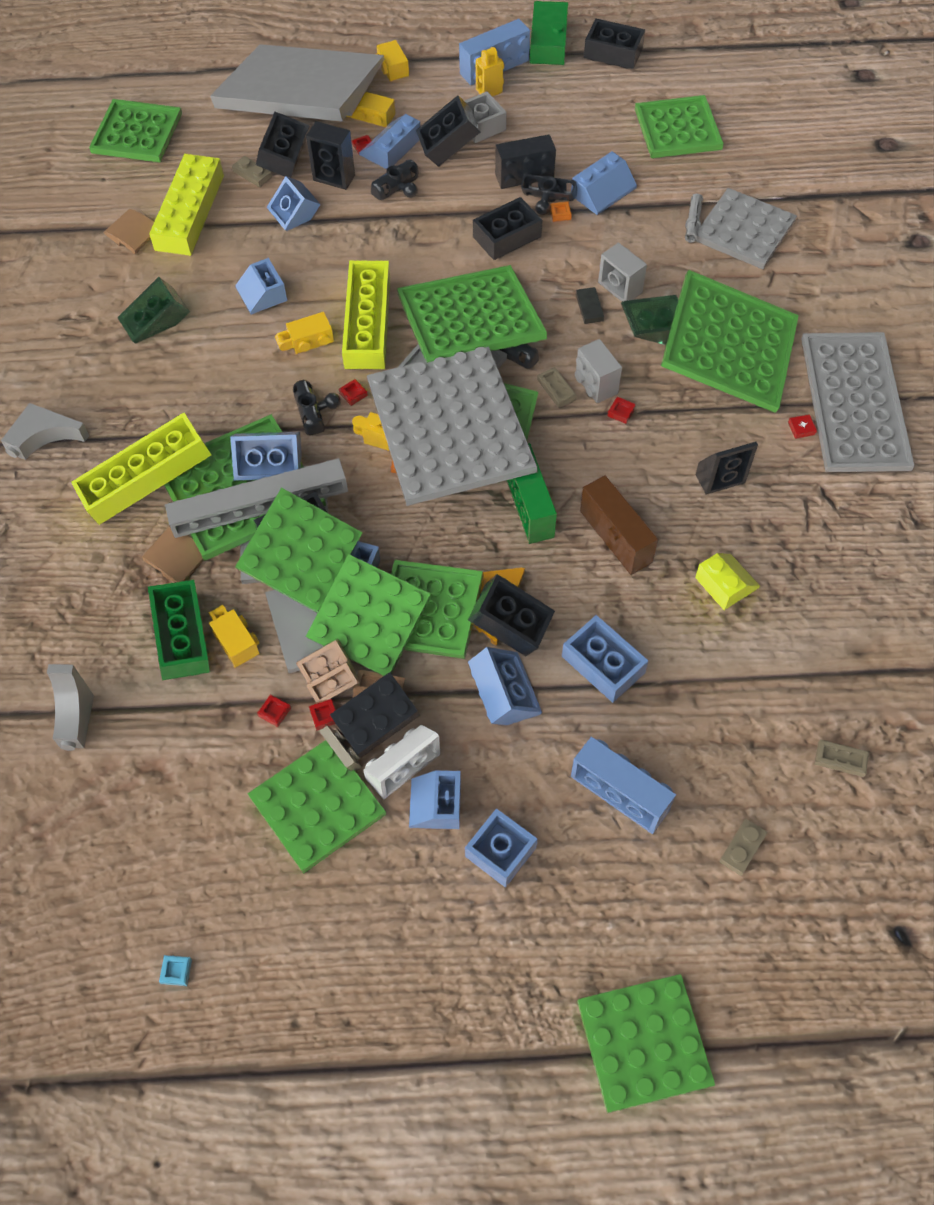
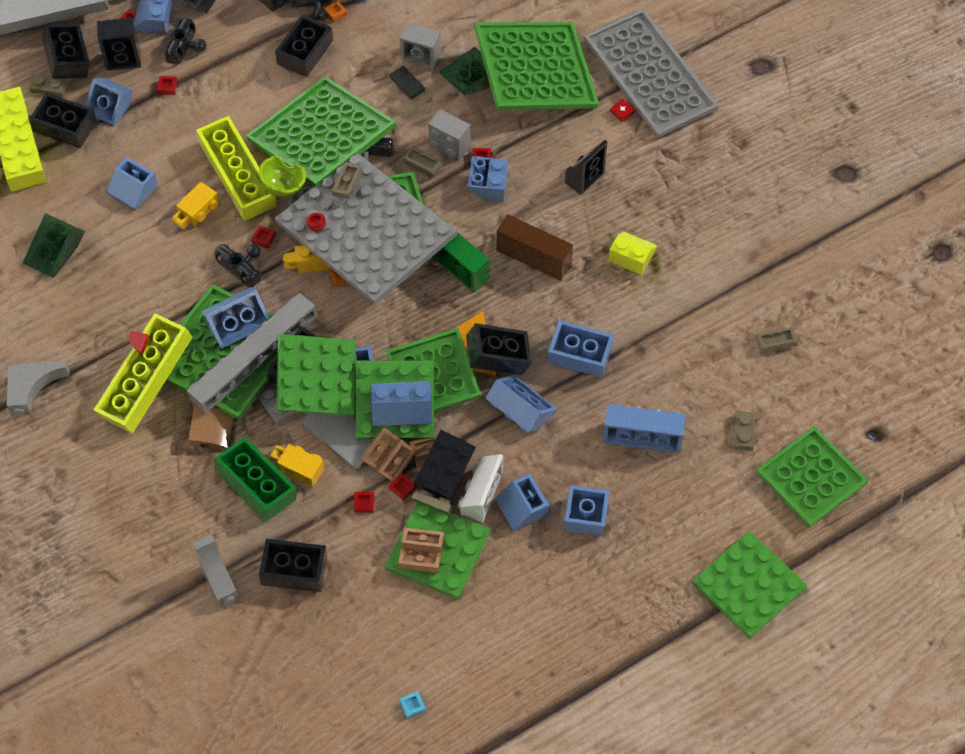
camera: 30 degrees left, 0 degrees up
none -> black brick [29,92,97,149]
none -> red tile [129,330,150,354]
none -> red tile [157,76,178,95]
none -> lime cylinder [259,156,307,198]
none -> black brick [259,539,328,592]
none -> red tile [307,212,326,231]
none -> dark tan plate [332,162,363,199]
none -> medium blue slope [371,381,431,426]
none -> medium nougat slope [398,527,444,573]
none -> medium blue slope [468,156,508,202]
none -> bright green plate [756,426,869,528]

